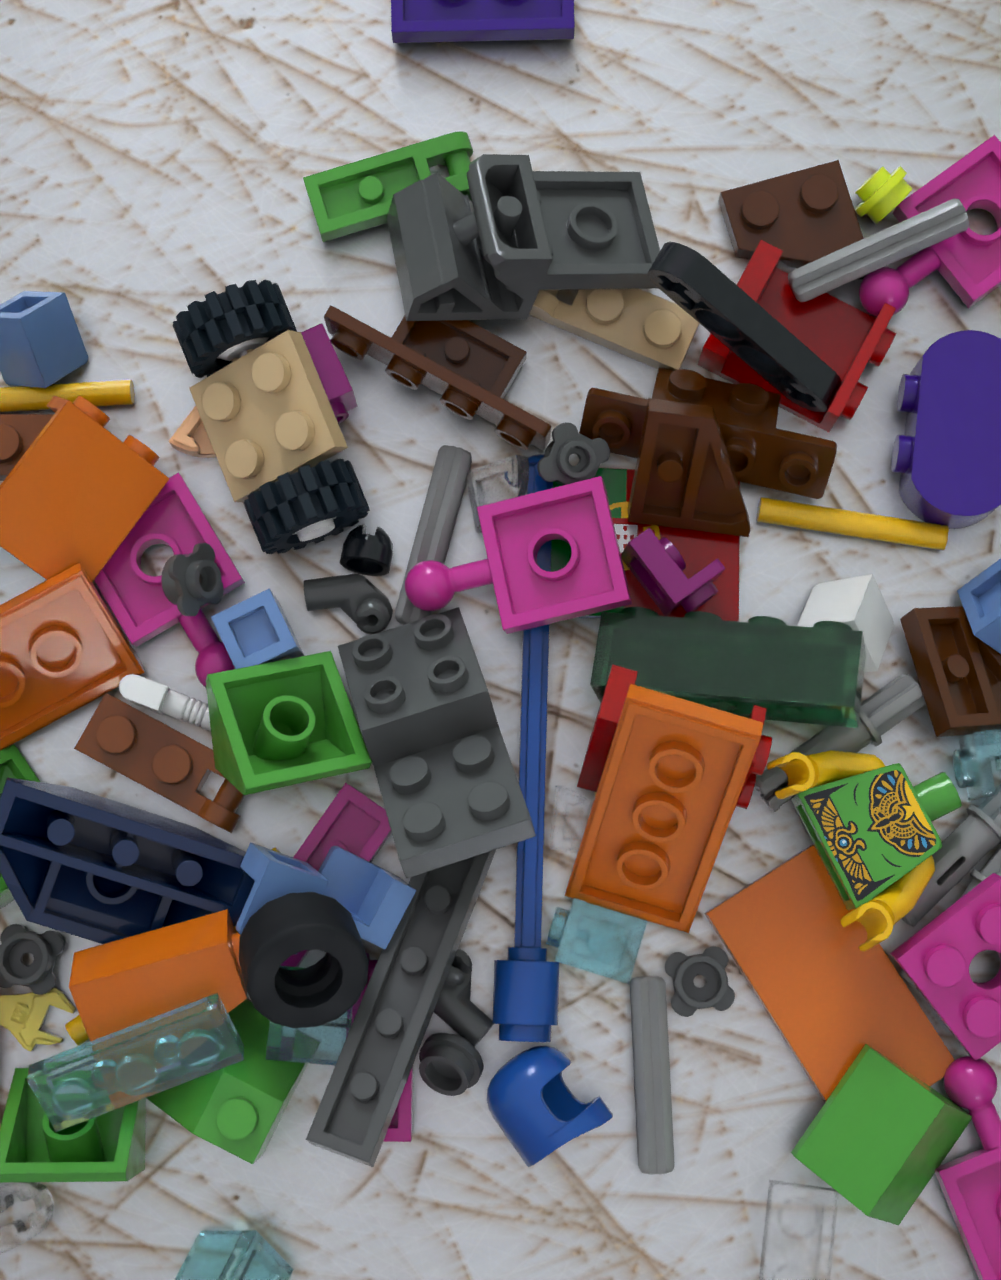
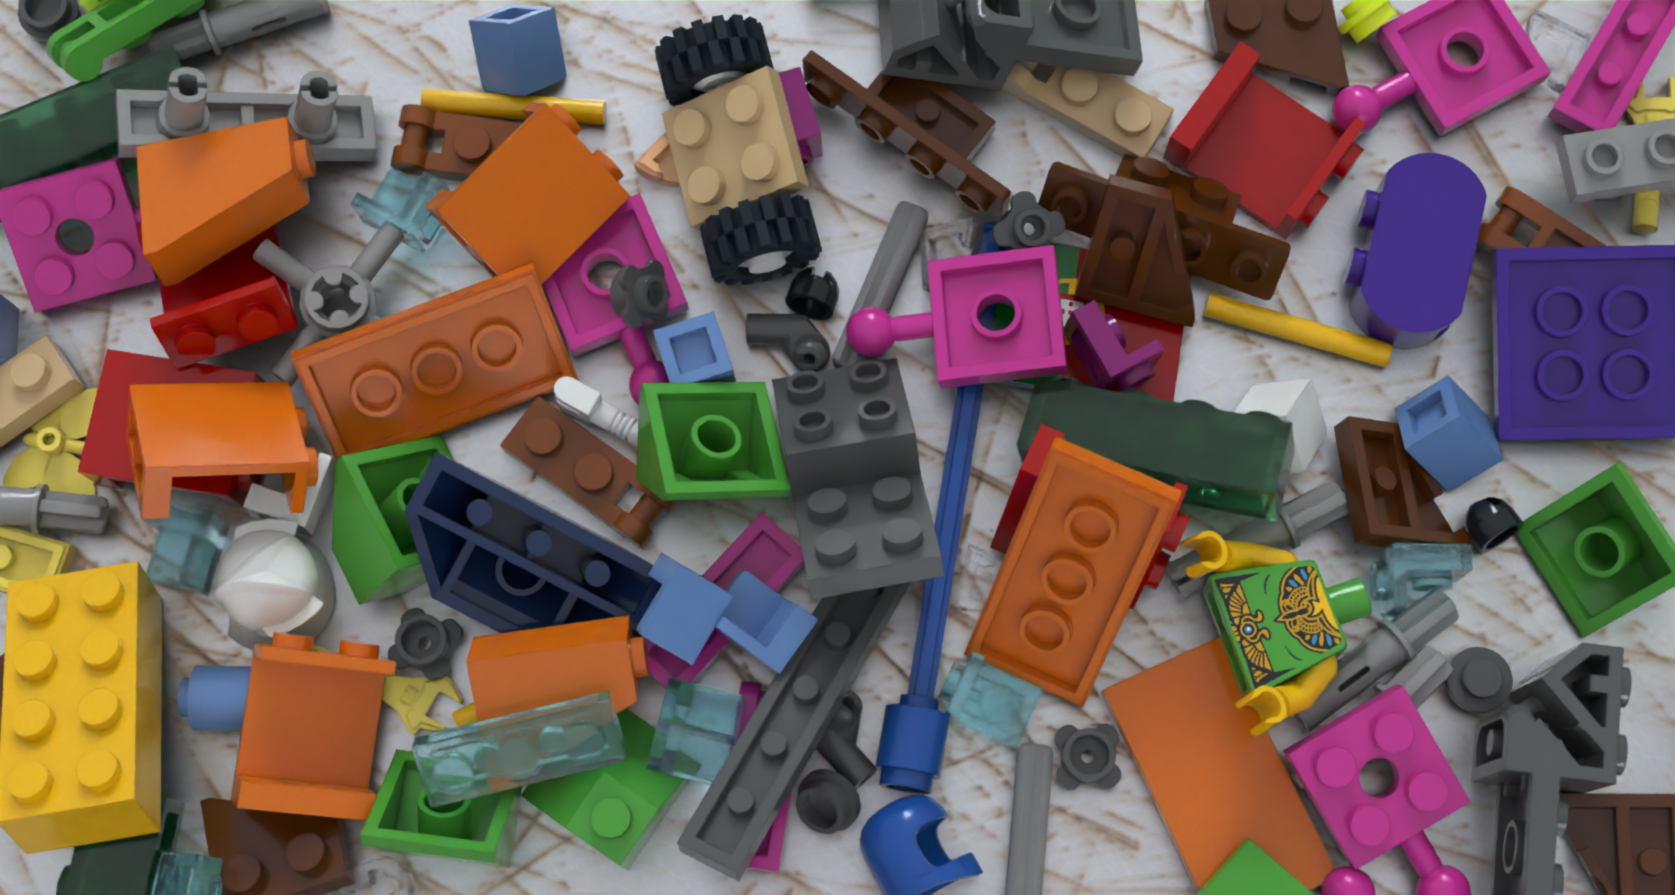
camera: 10 degrees right, 5 degrees down
black tyre [239,892,369,1028] -> none
black beam [648,242,842,412] -> none
light grey axle [788,199,970,302] -> none

